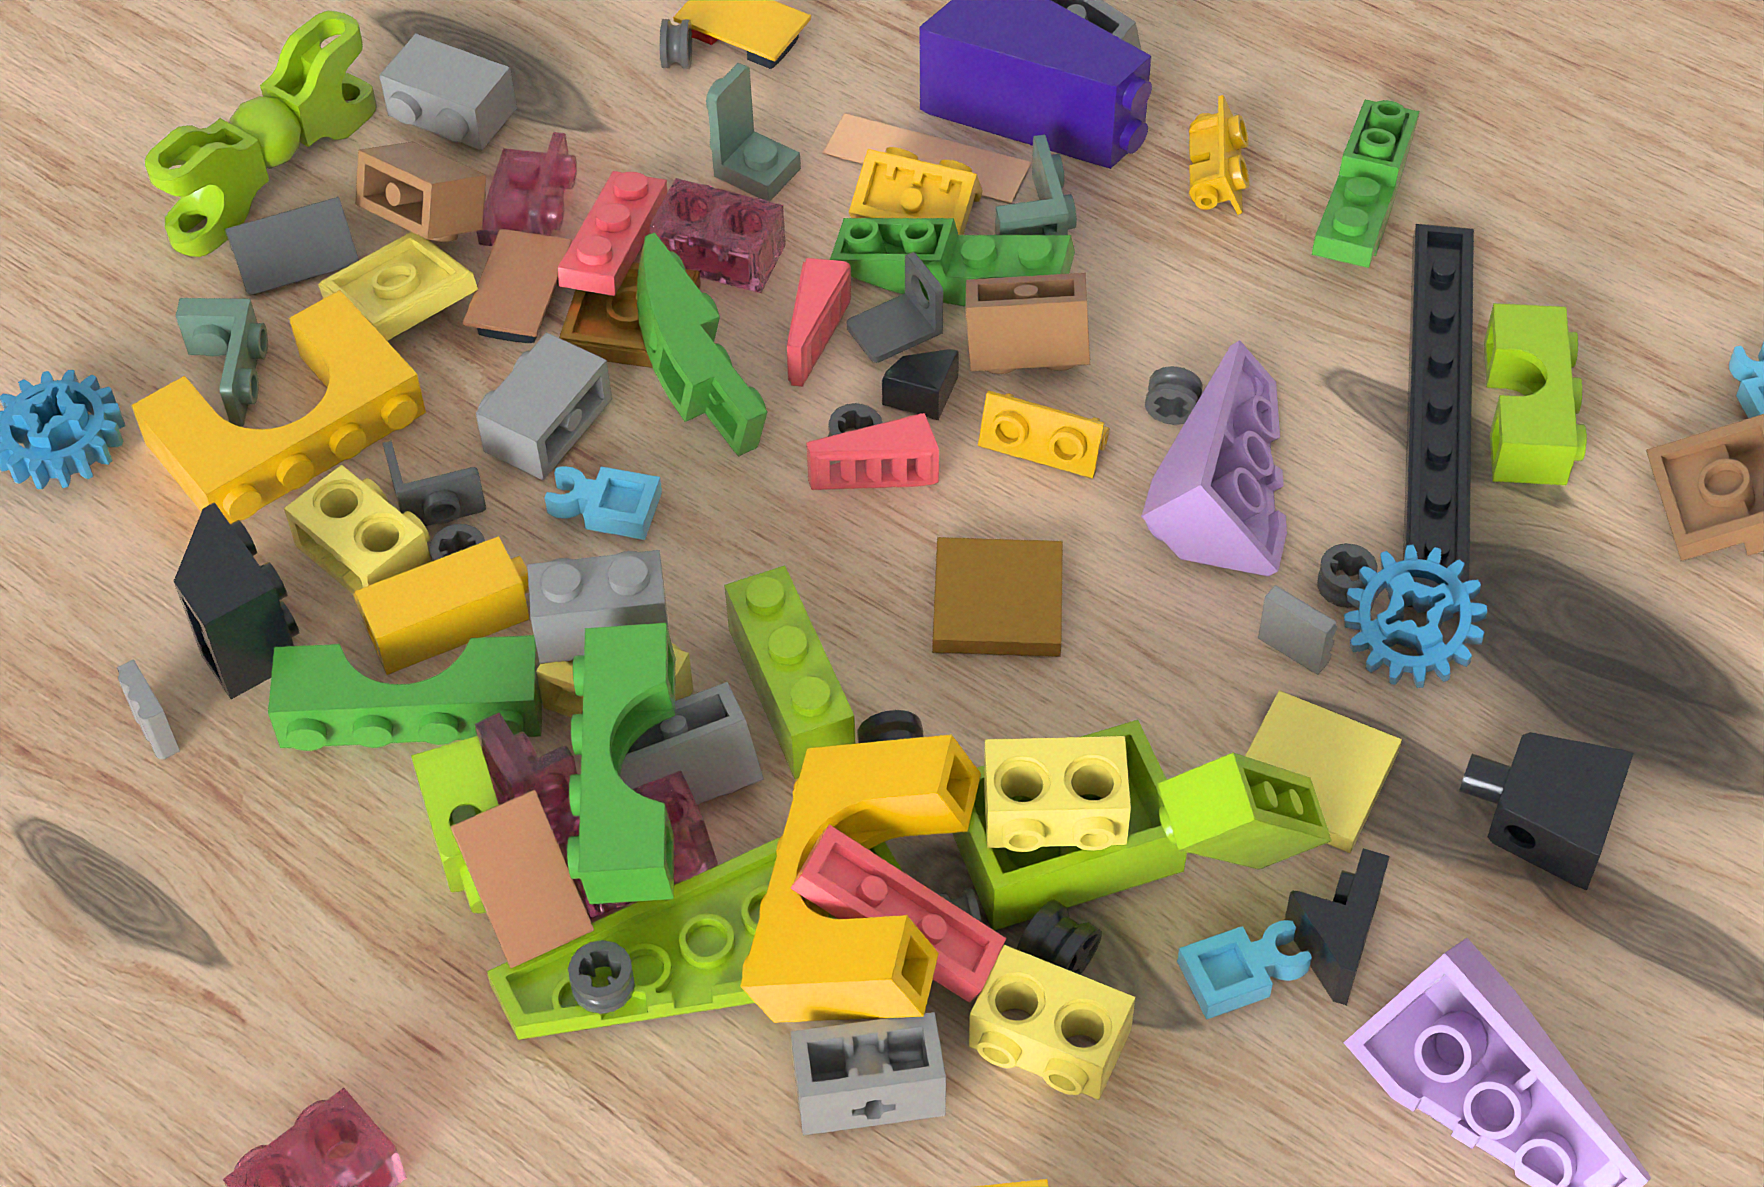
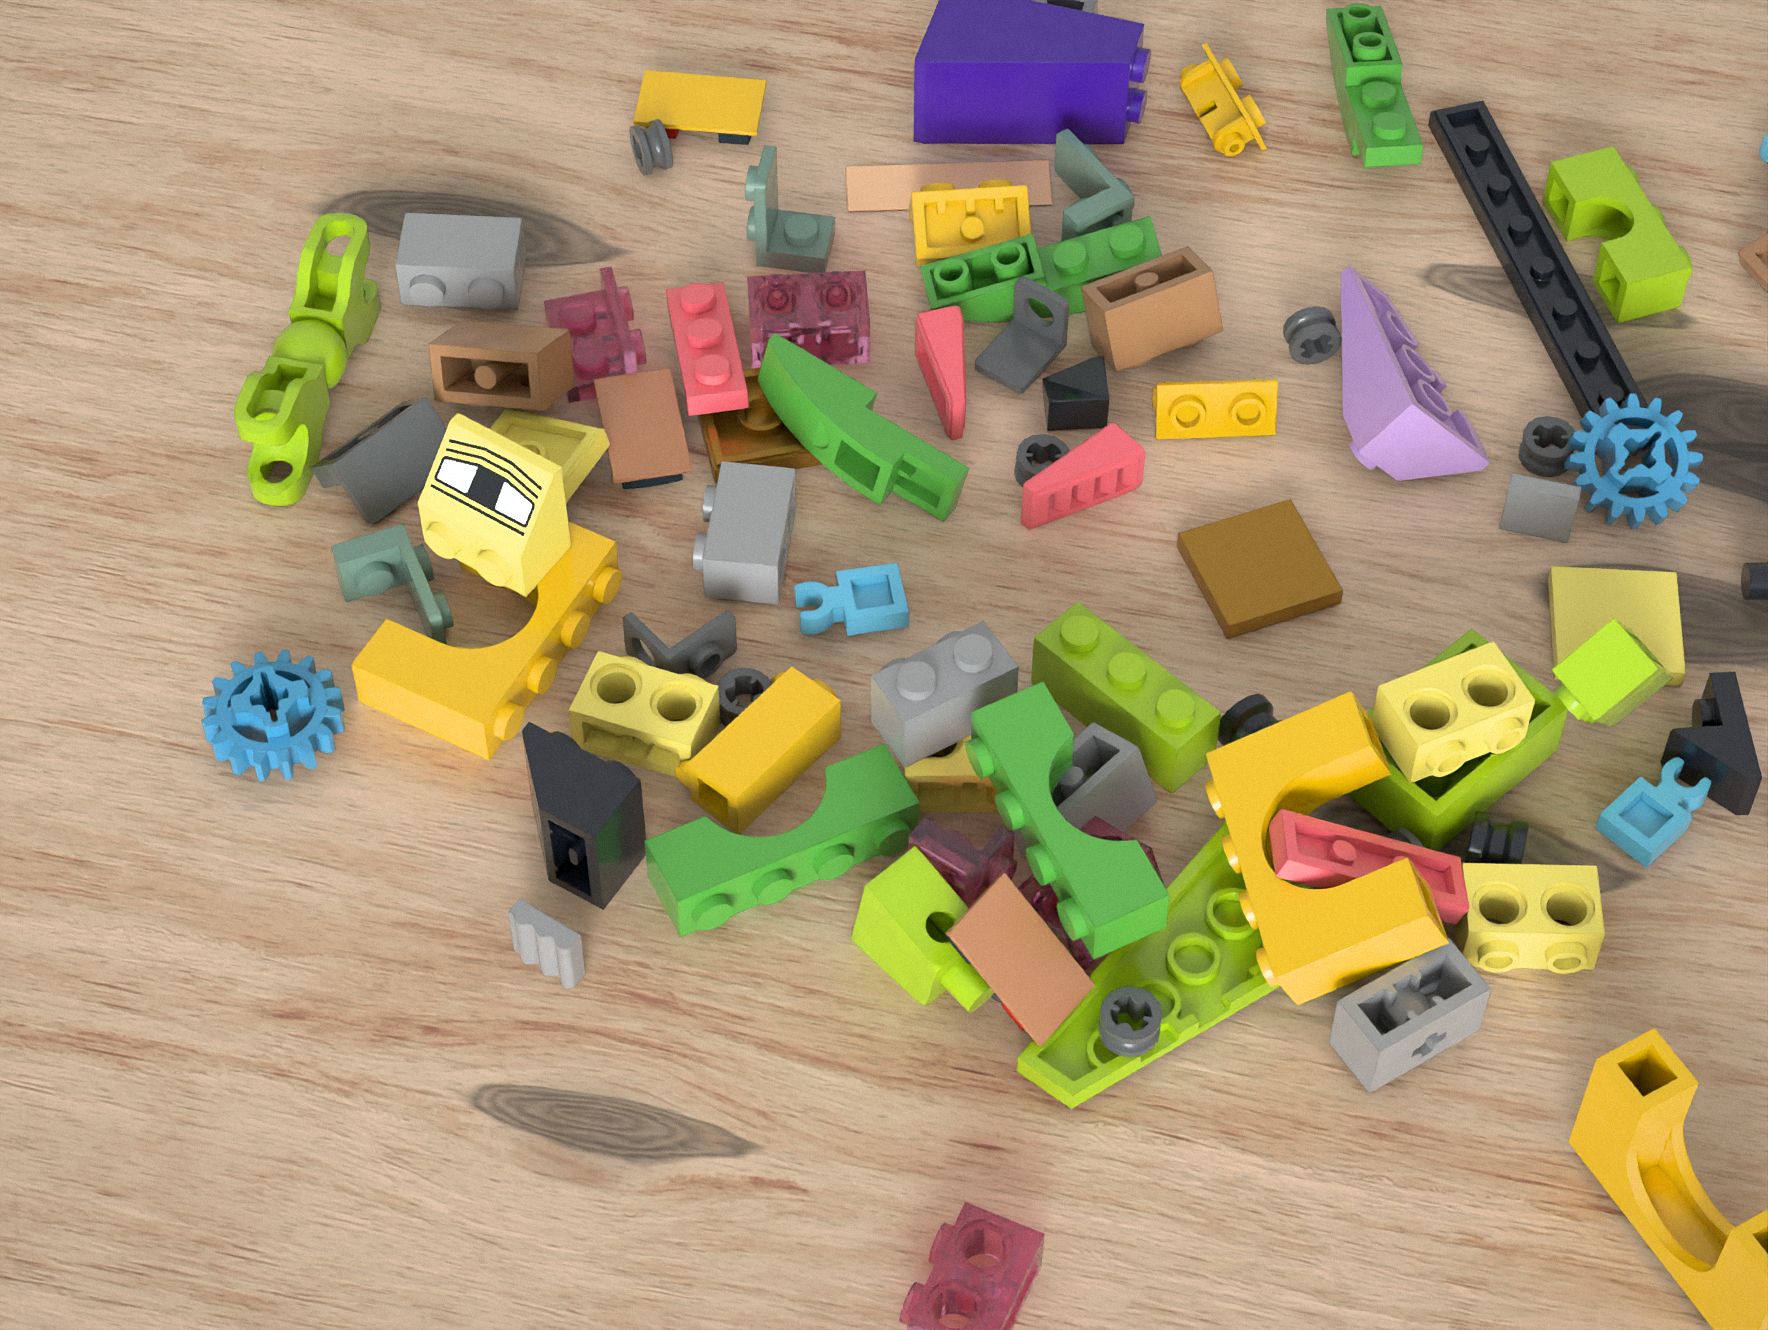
camera: 25 degrees left, 0 degrees up
none -> light yellow slope [418,413,571,597]

